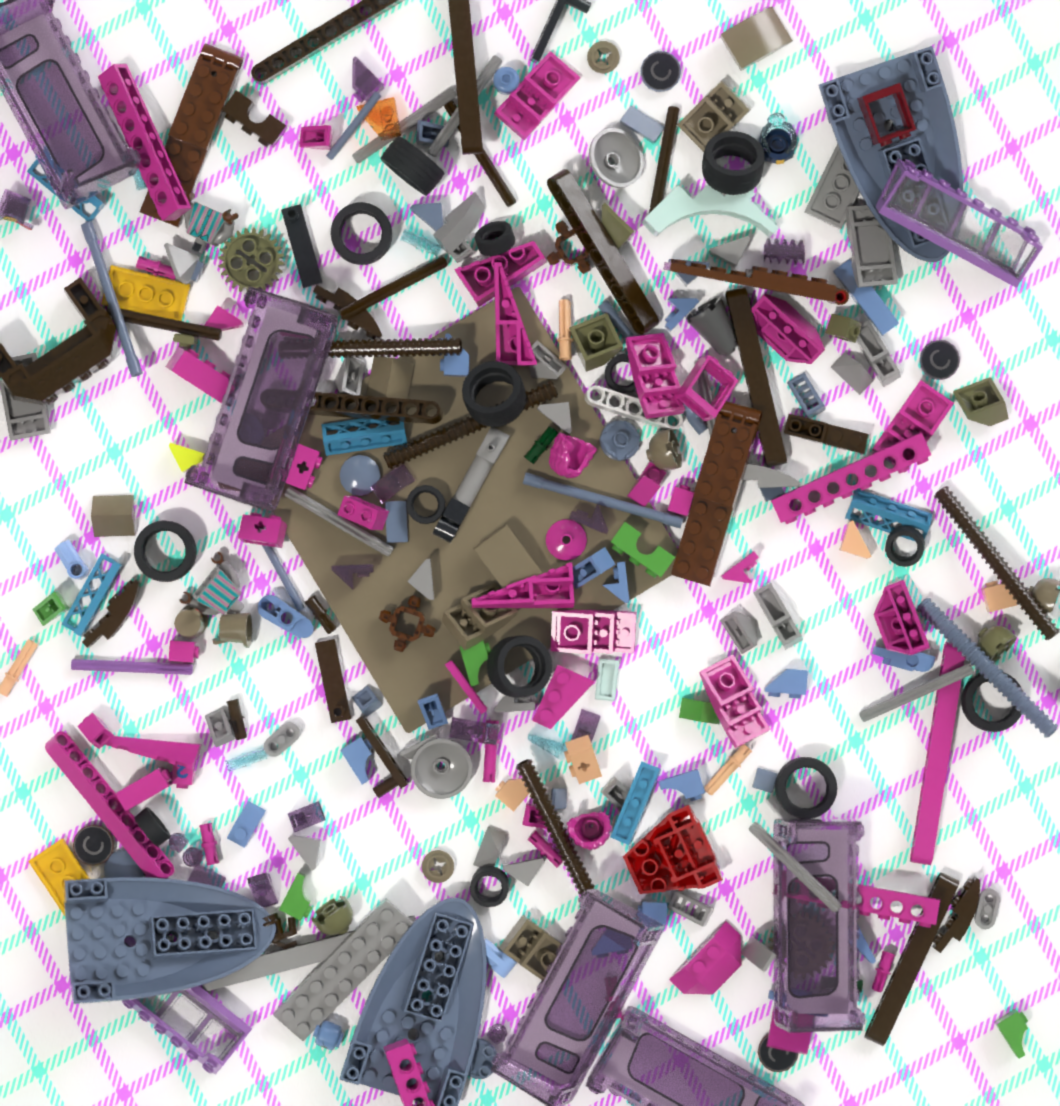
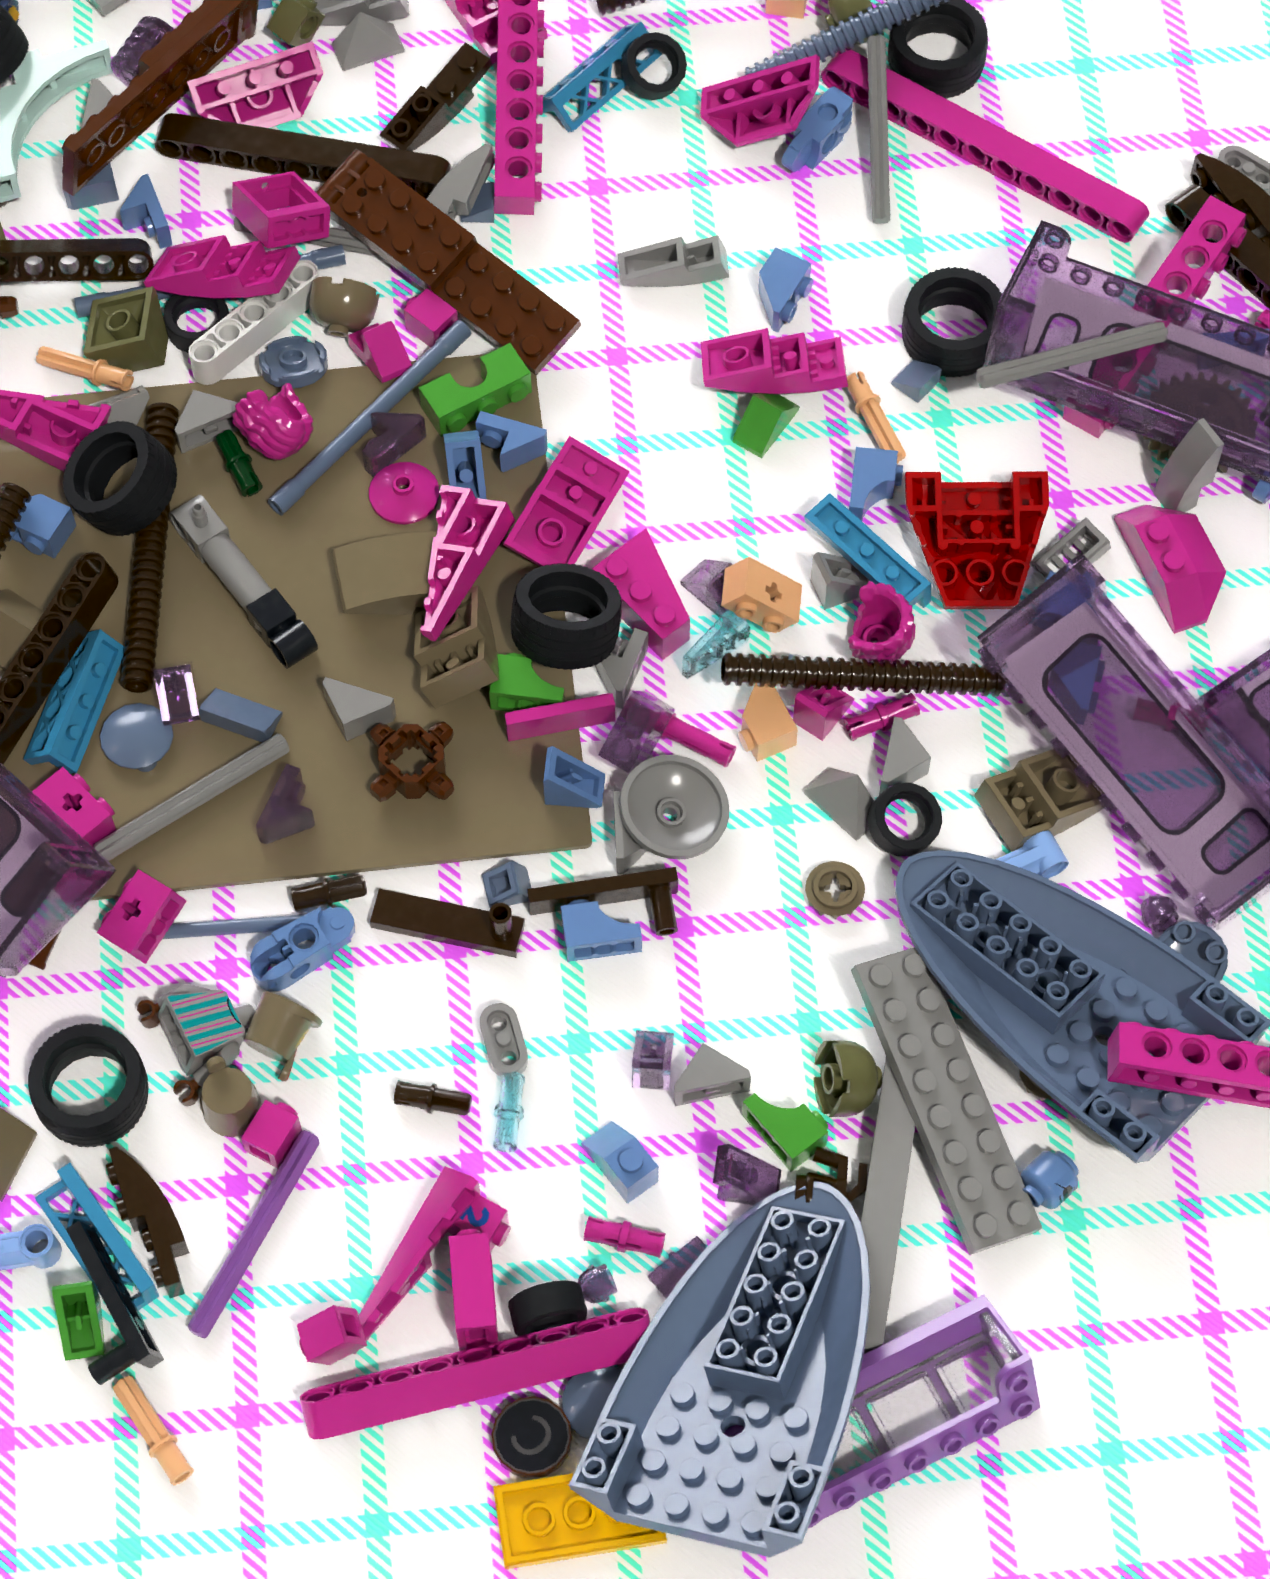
camera: 65 degrees left, 25 degrees down
clear purple plate [182,847,204,867] -> none
light grey slope [204,707,235,748] -> none
dark pink brick [337,496,389,530] -> none
black tyre [406,485,445,524] -> none
light aqua tile [595,659,619,701] -> none
dark grey cone [686,297,737,356] -> none
dark pink slope [720,551,759,584] -> none
light grey slope [720,611,757,654] -> none
sand blue slope [787,372,826,419] -> none
light nougat slope [839,520,872,559] -> none
none -> black piece [66,1221,164,1385]

